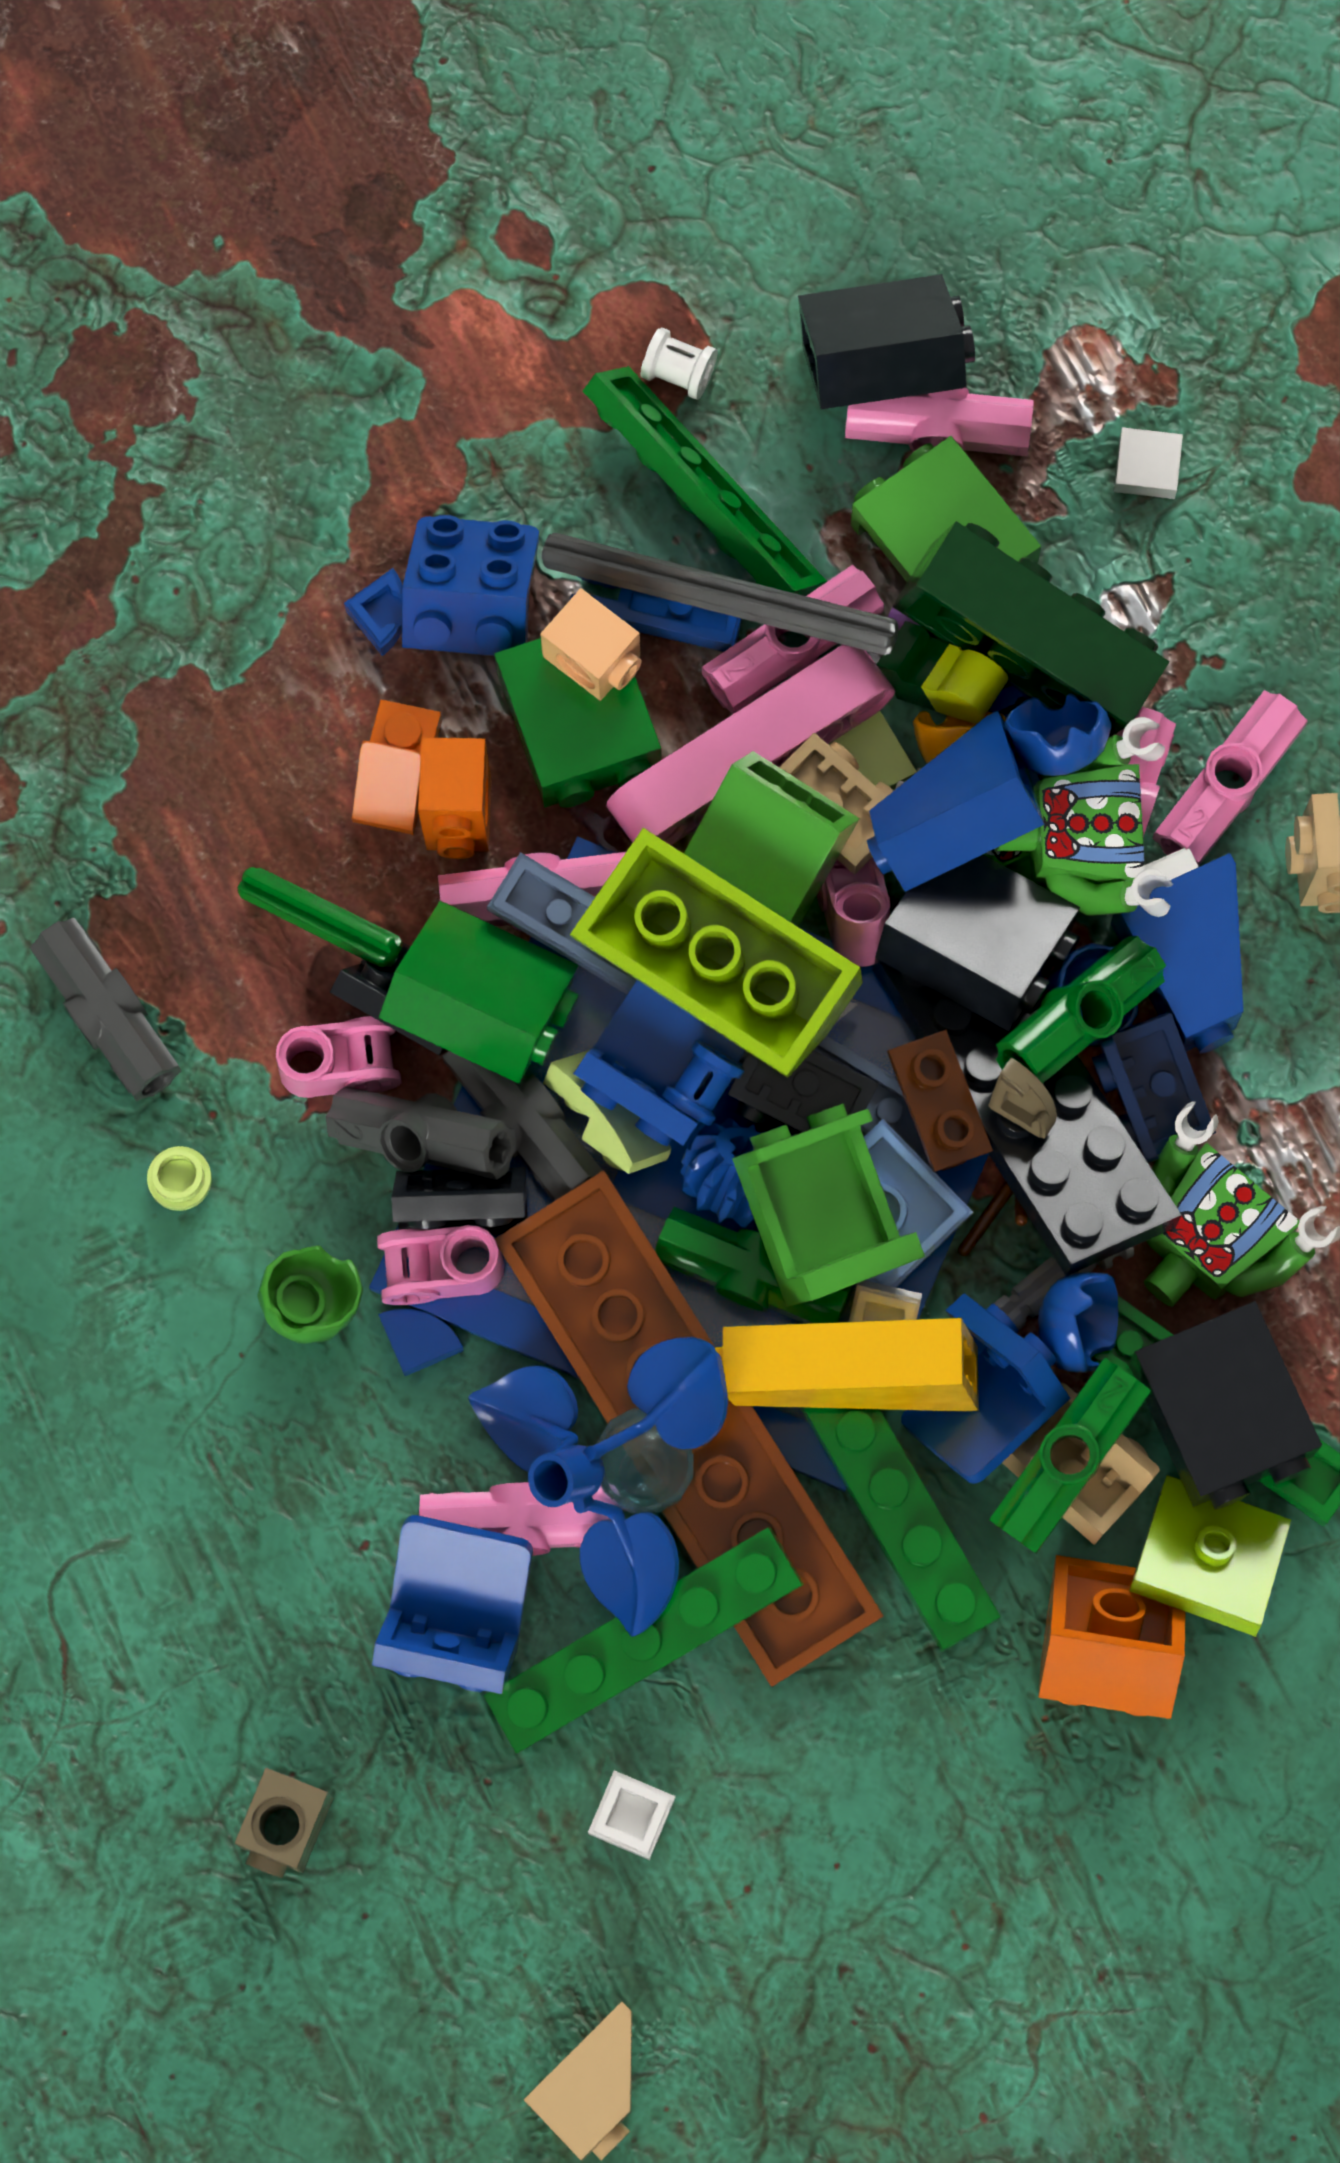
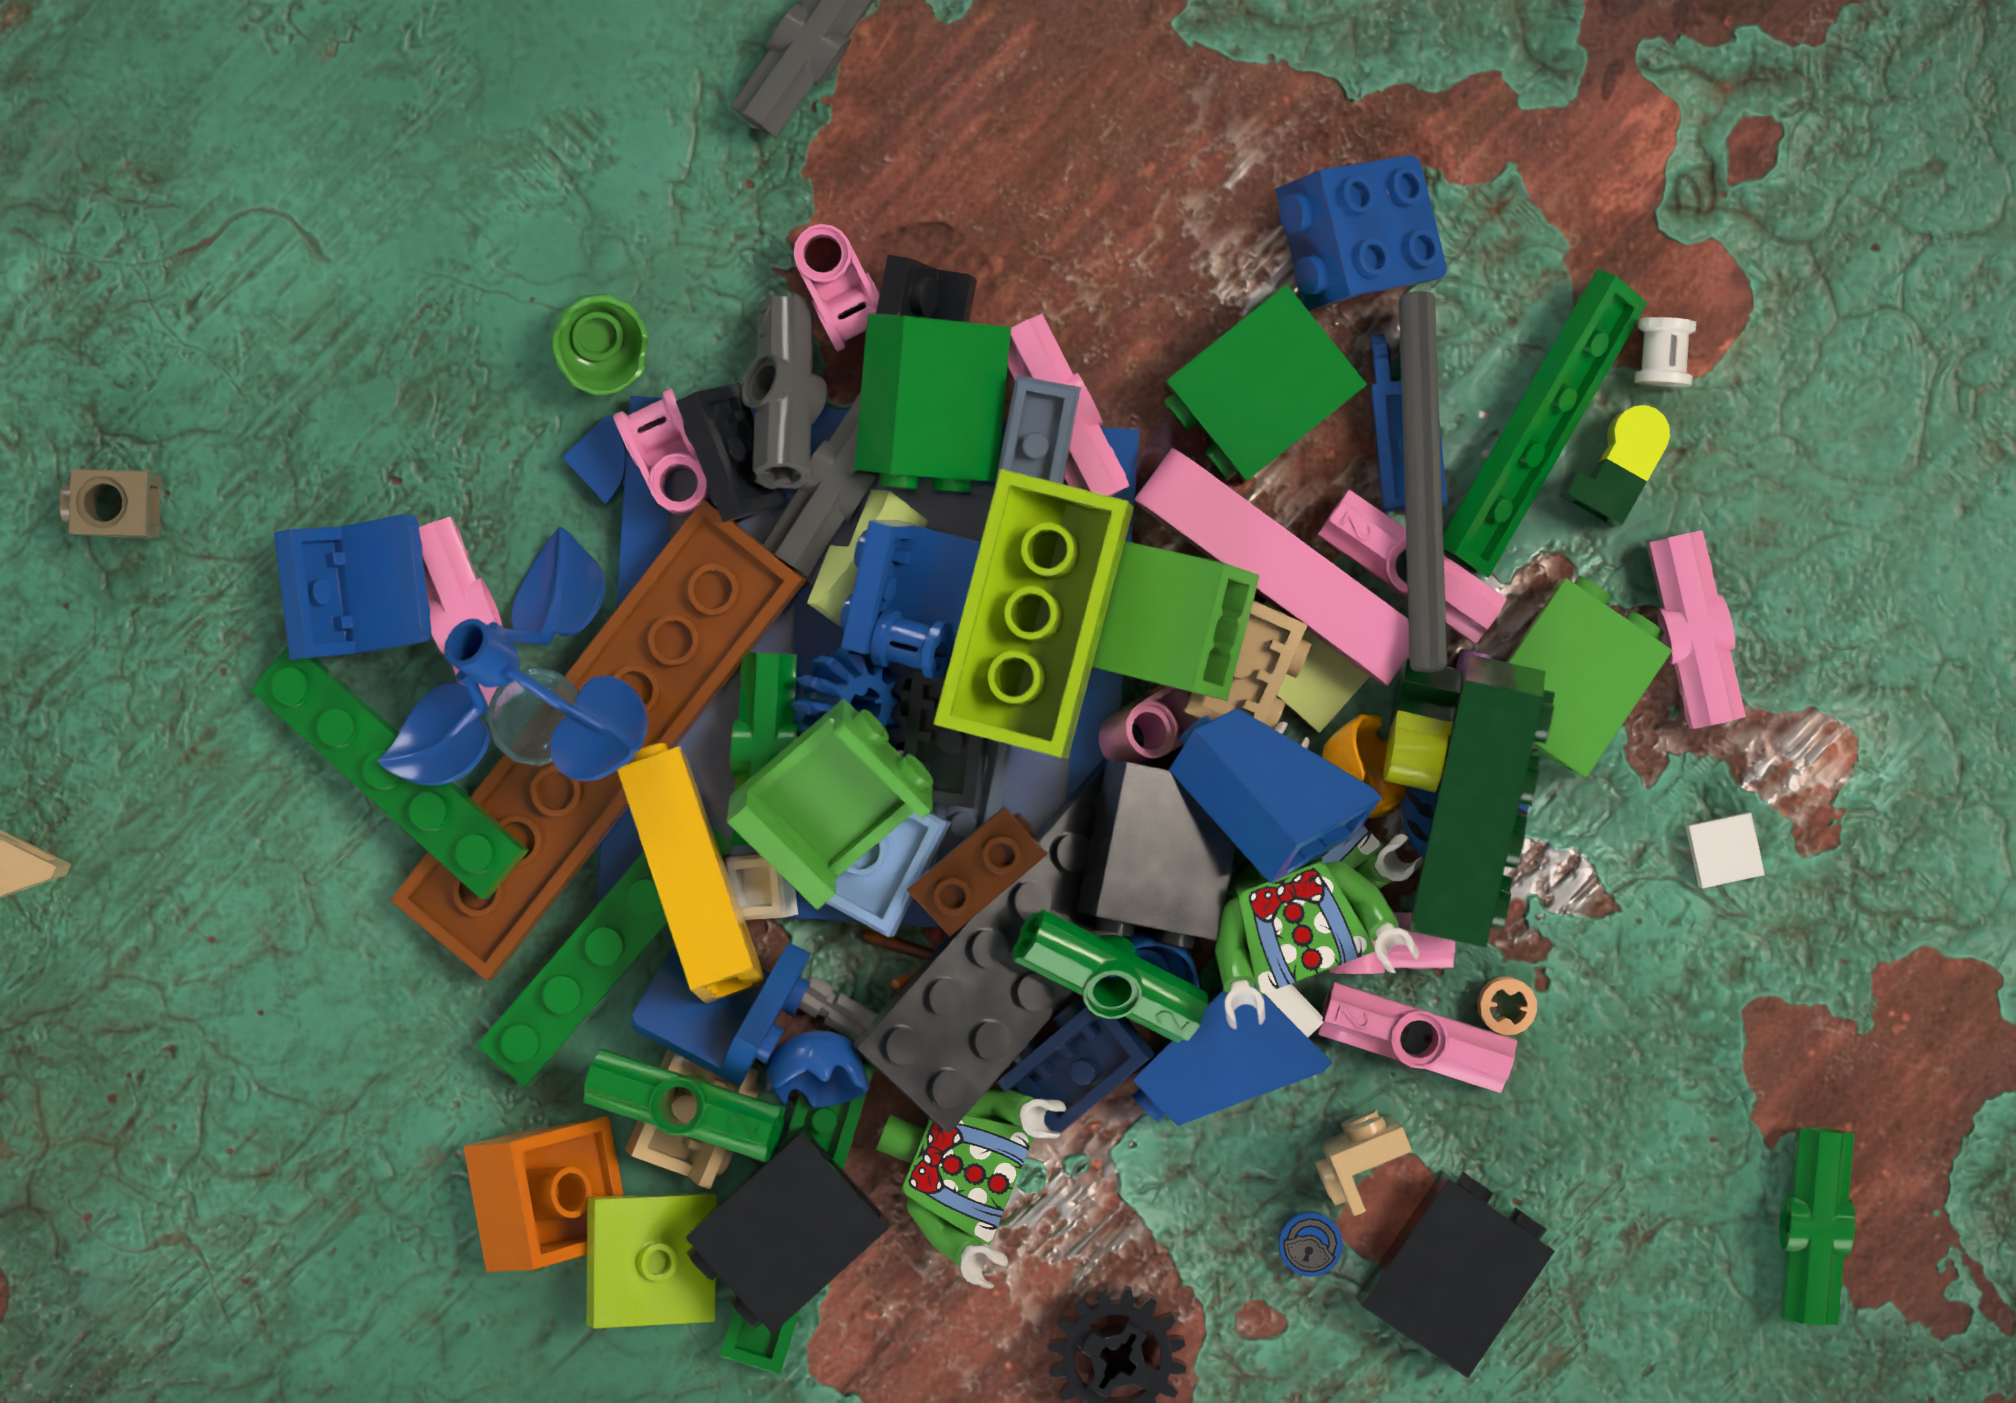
camera: 65 degrees right, 15 degrees up
yellowish green plate [147,1146,212,1211] -> none
green axle [237,867,403,968] -> none
blue tile [344,568,403,656] -> none
orange slope [352,699,442,835] -> none
orange brick [418,737,492,859] -> none
light nougat brick [540,588,642,701] -> none
white tile [588,1770,676,1860] -> none
black brick [798,274,975,409] -> none
dark tan tile [989,1058,1057,1139] -> none
blue hair [1004,693,1111,776] -> none
none -> light nougat bush [1477,976,1537,1035]
none -> leg [1559,405,1670,527]

